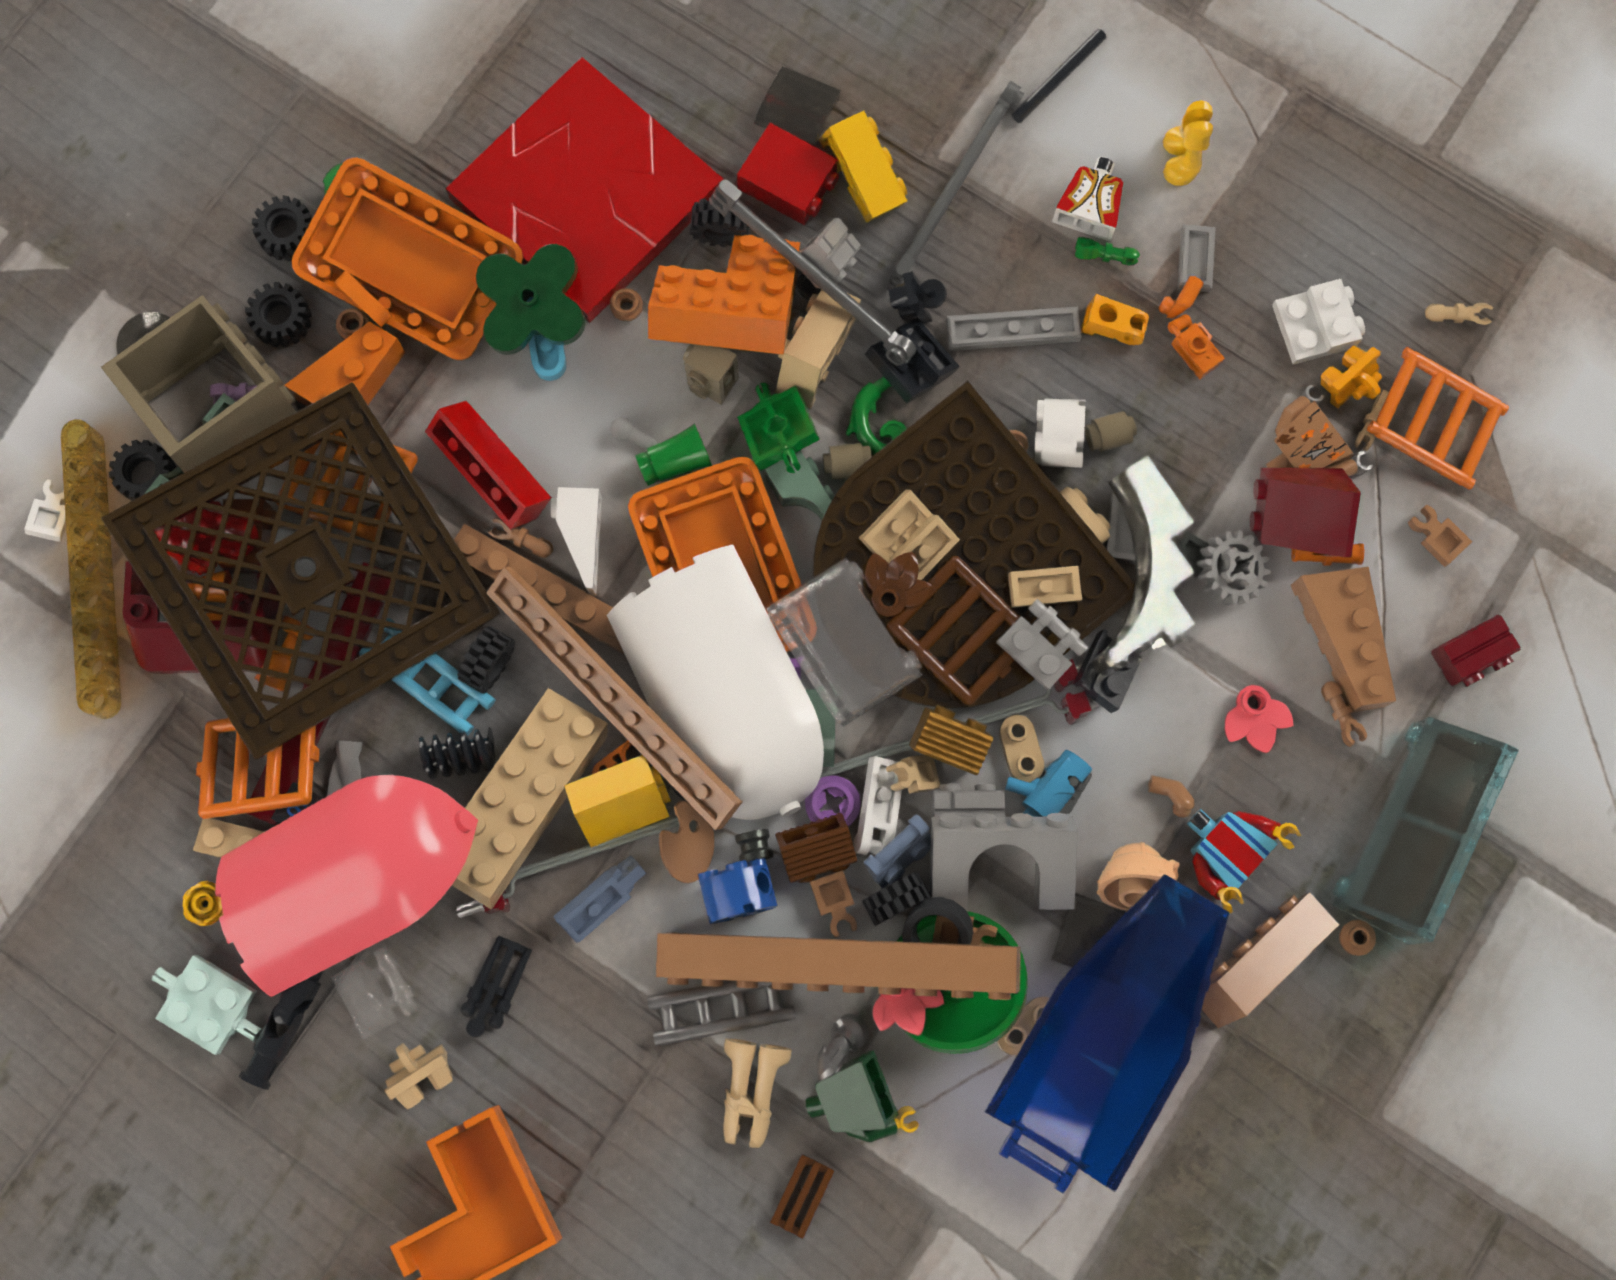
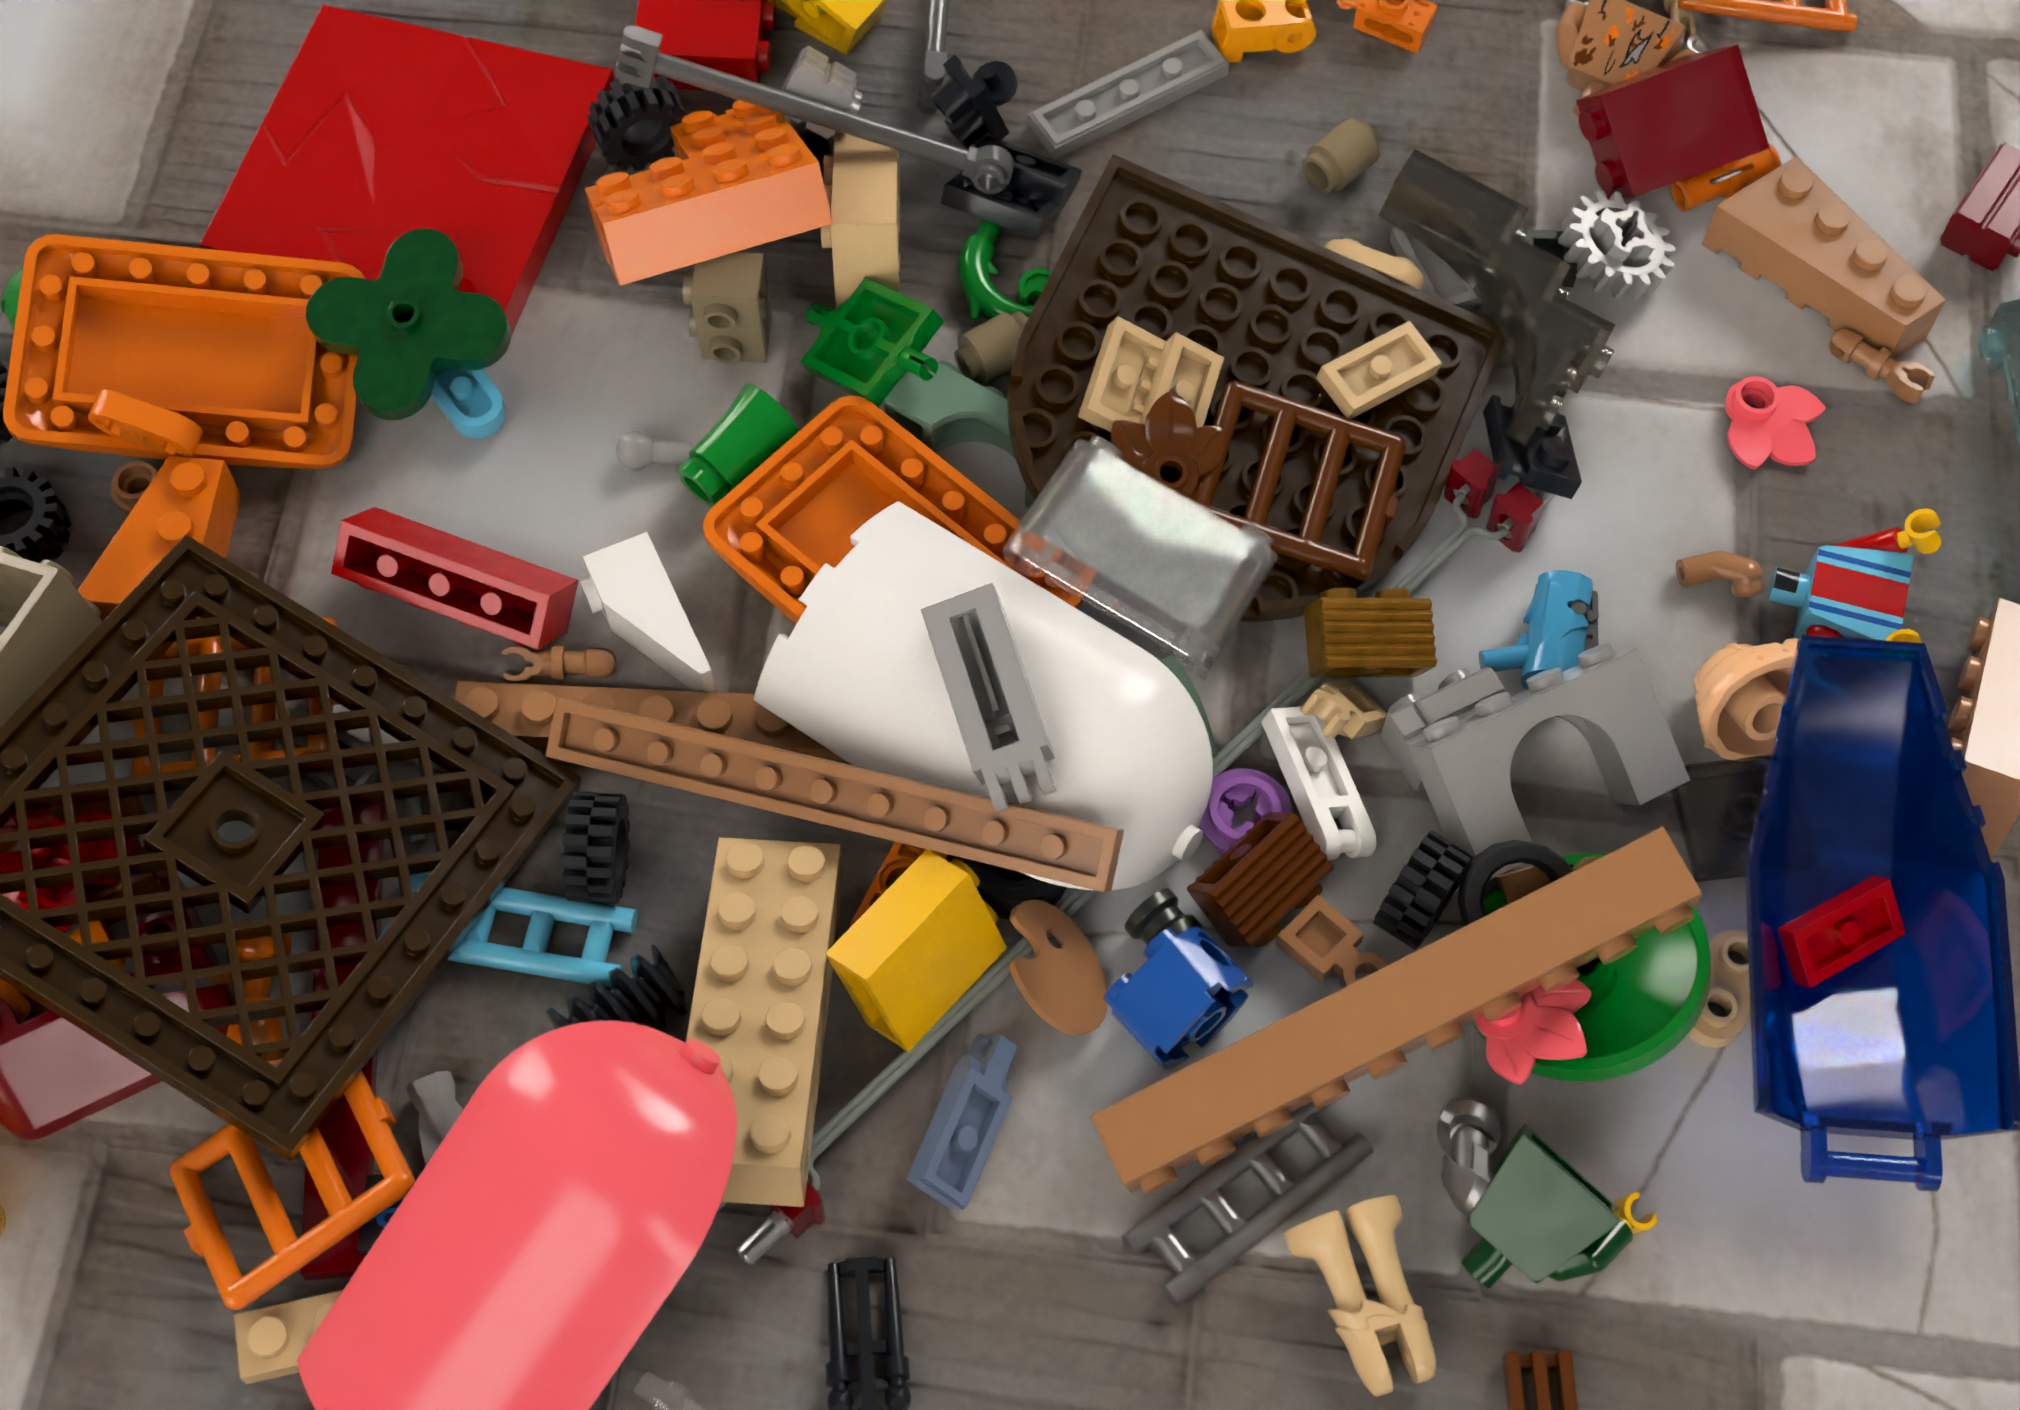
camera: 25 degrees left, 15 degrees down
medium nougat plate [610,288,643,321] -> none
sand blue plate [863,814,931,889] -> none
light grey plate [996,599,1088,690] -> none
tan plate [999,715,1044,783] -> none
white brick [1035,398,1086,468] -> none
medium nougat plate [1407,505,1473,567] -> none
none -> light grey hinge [920,583,1056,813]
none -> red plate [1778,875,1906,988]

